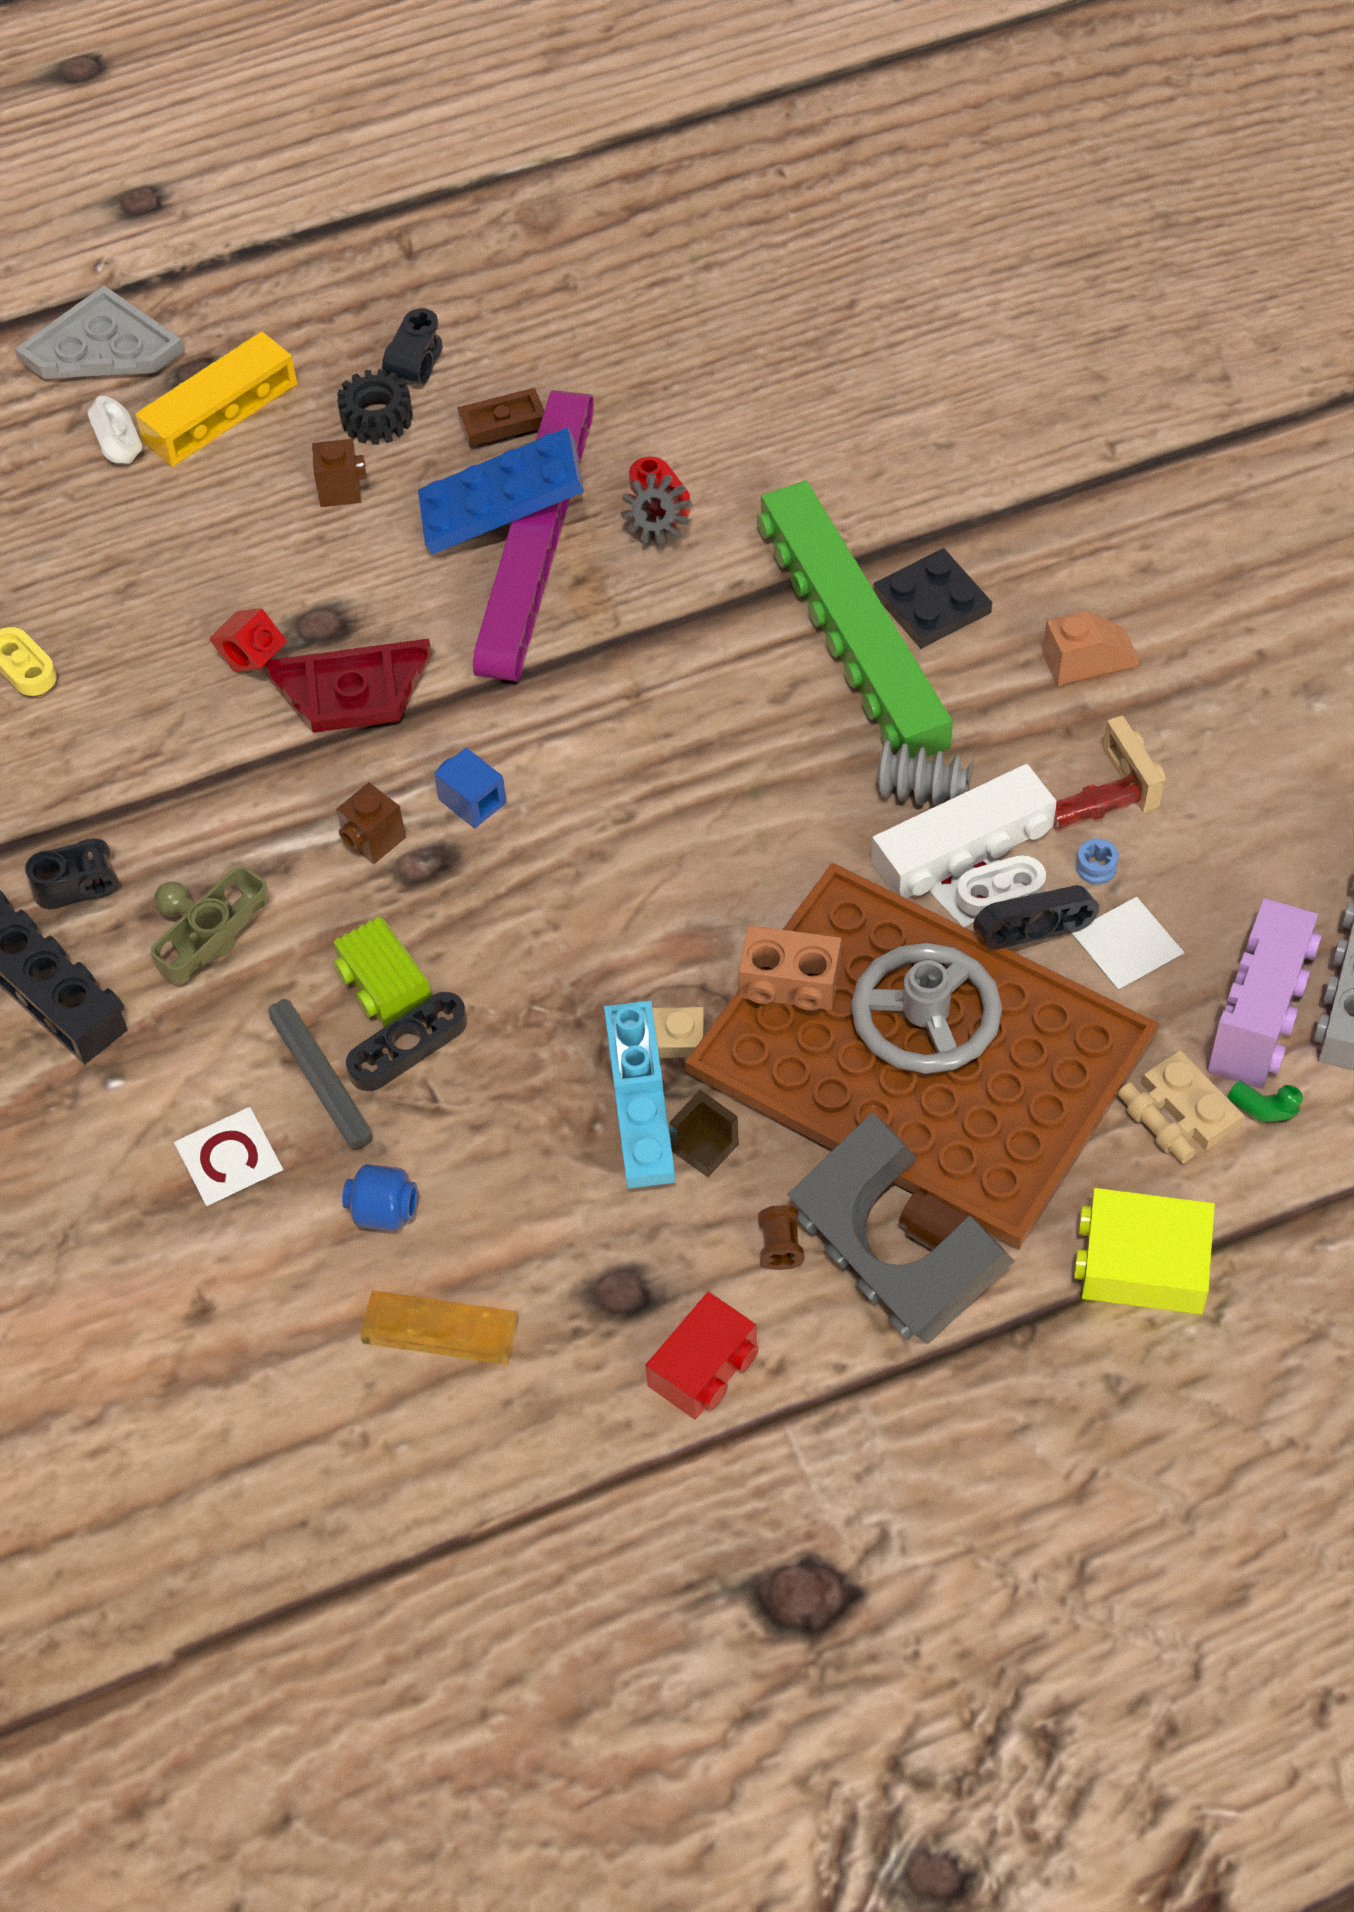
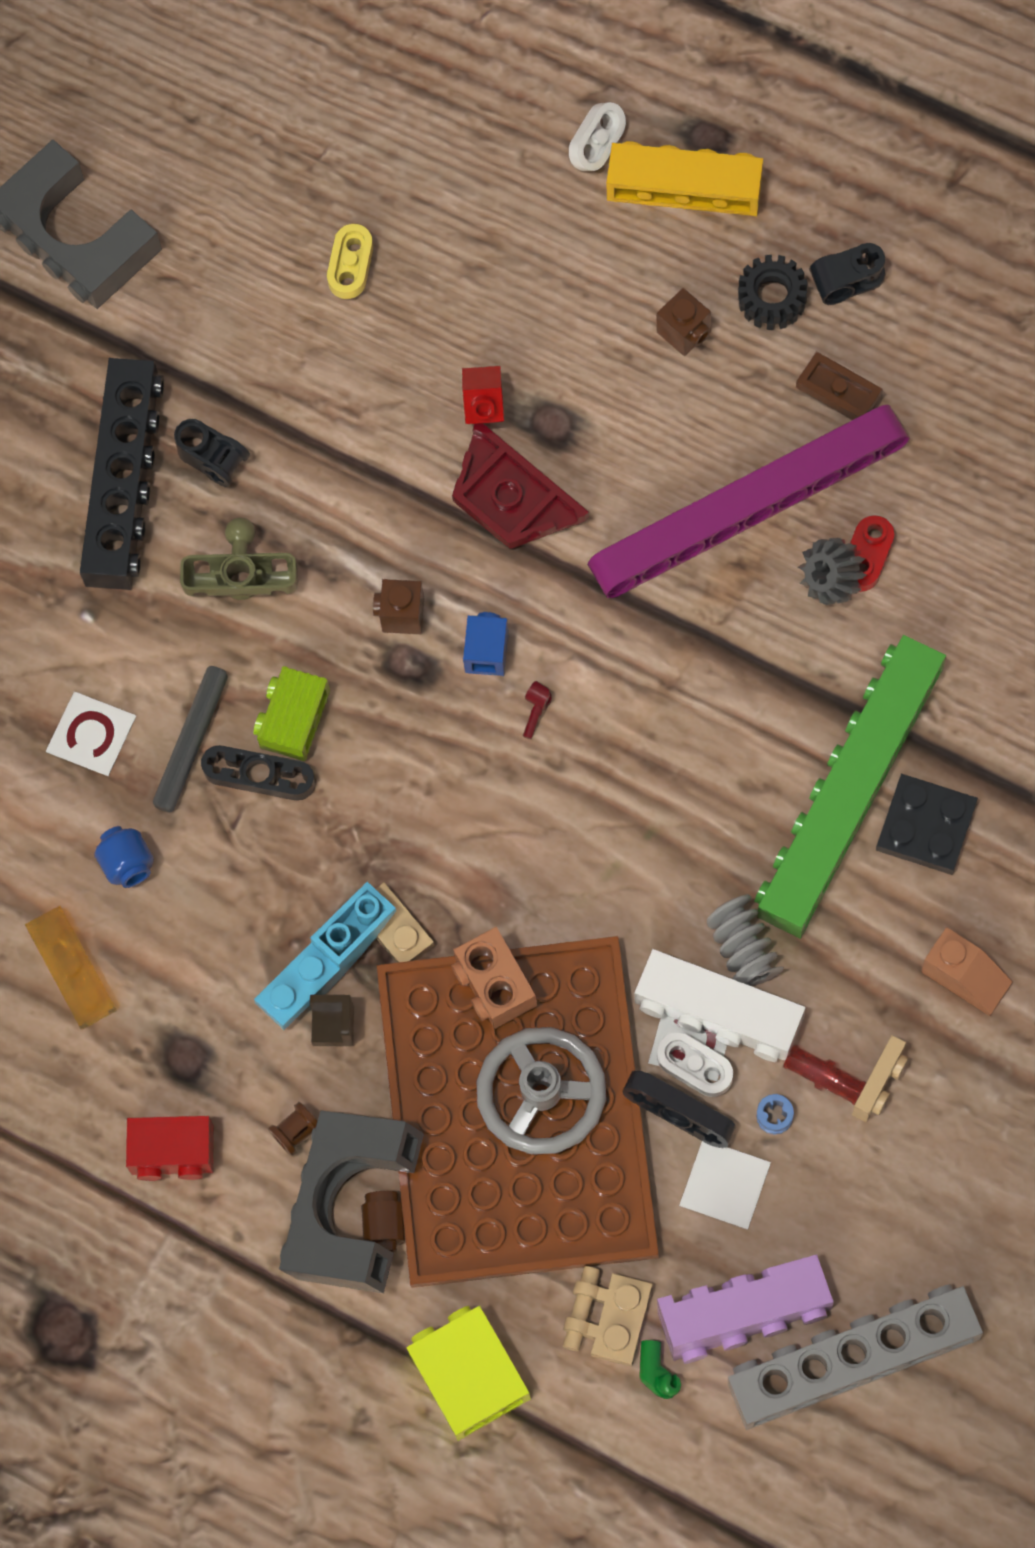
camera: 55 degrees right, 15 degrees up
light grey plate [15,285,185,379] -> none
blue plate [418,427,584,555] -> none
none -> dark red hand [523,681,552,740]

